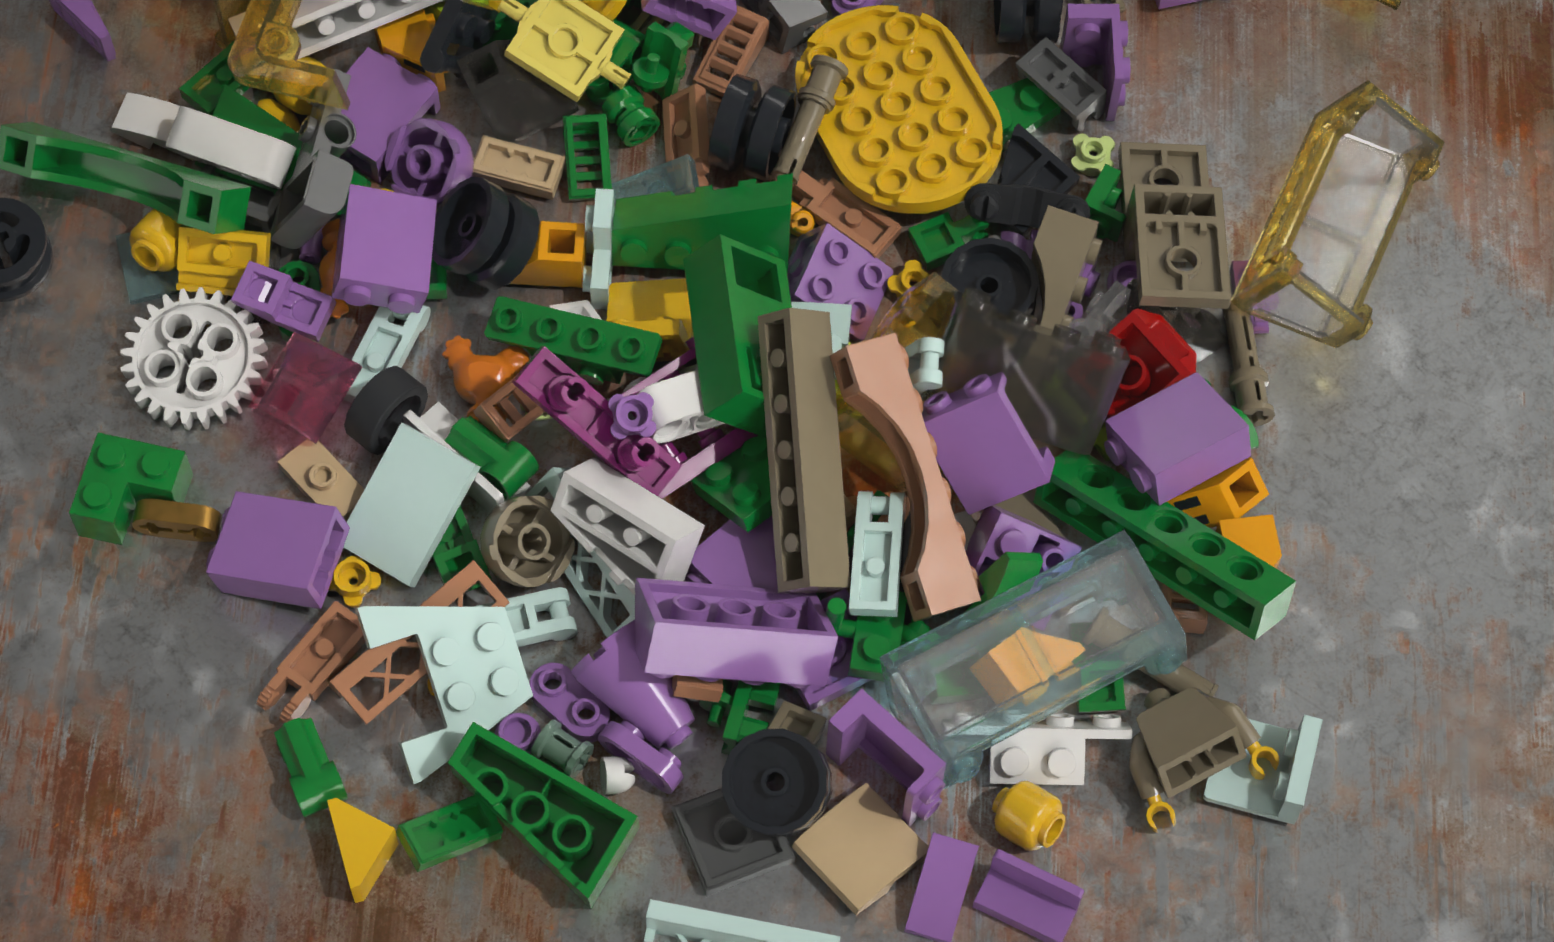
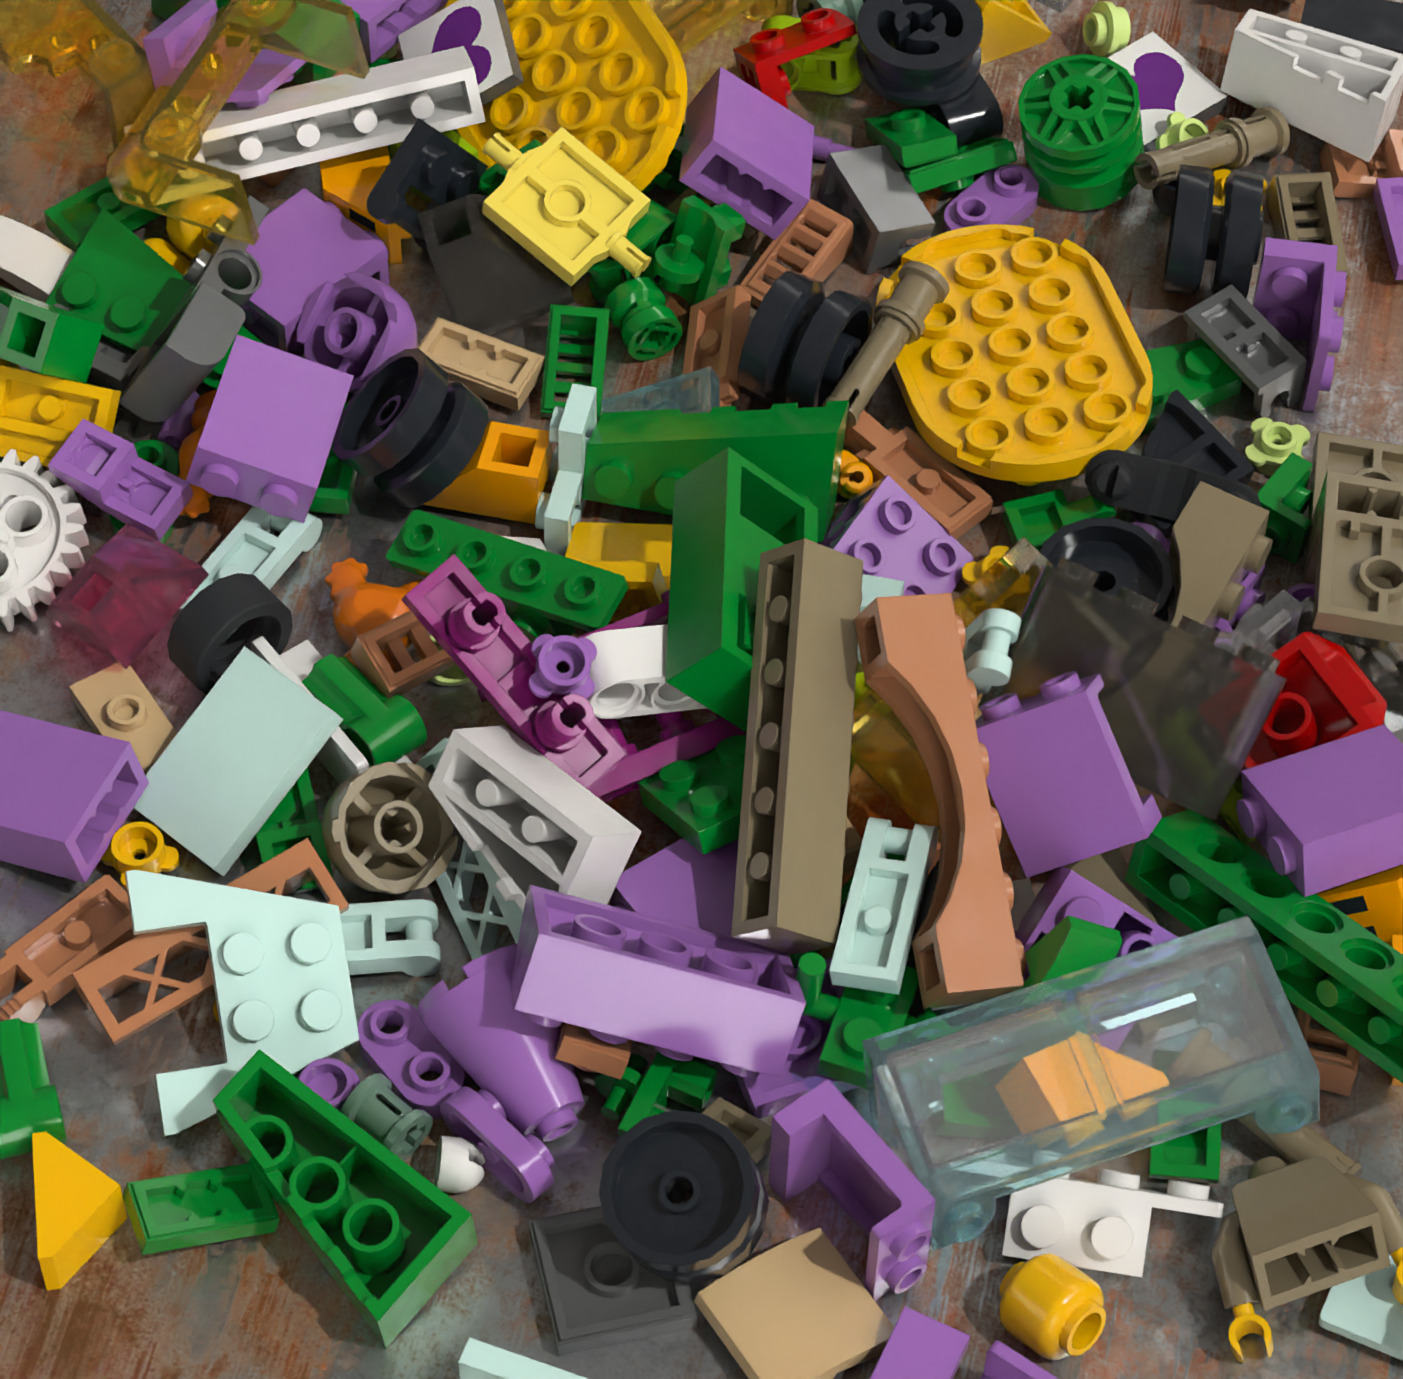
camera: 10 degrees right, 10 degrees down
white beam [164,106,297,189] -> none

